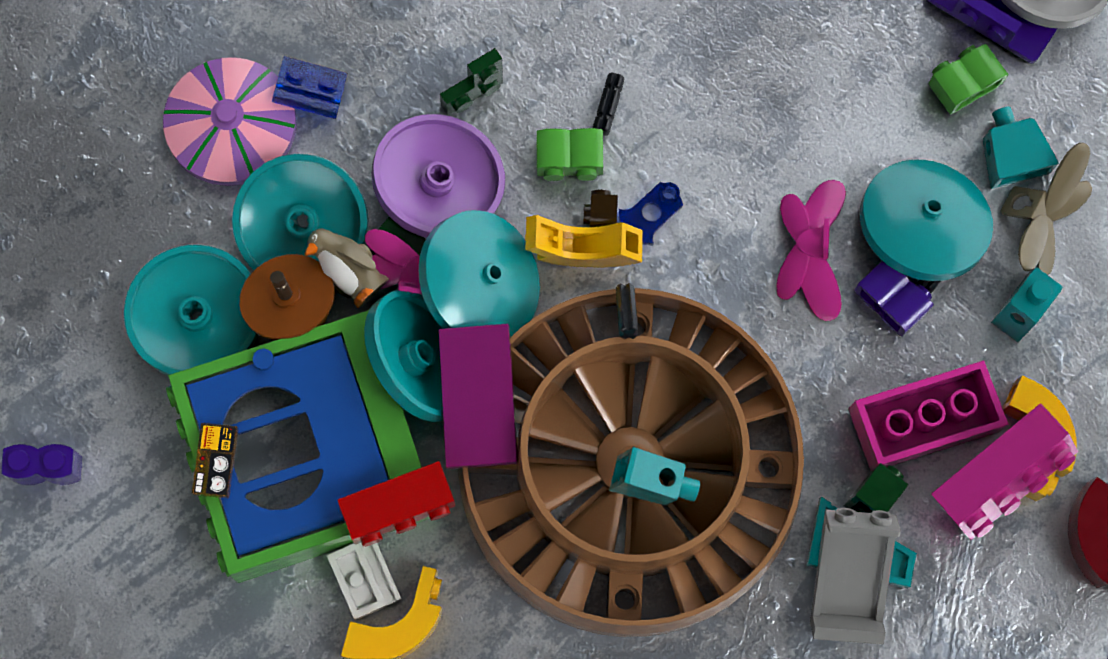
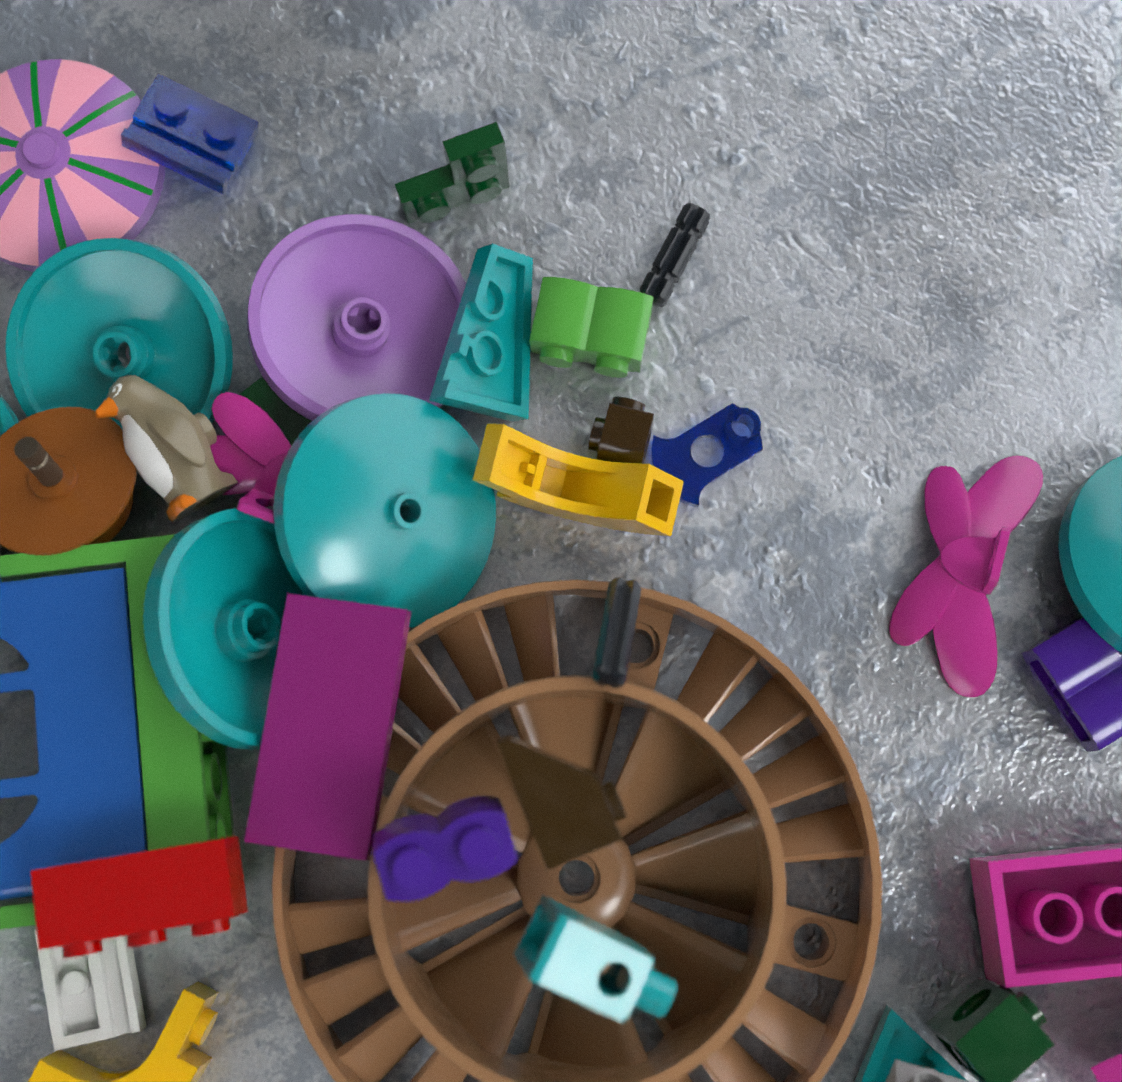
camera: 20 degrees right, 5 degrees up
none -> dark purple brick [373,796,518,902]
none -> teal wing [429,243,533,422]
none -> dark brown slope [496,735,627,871]

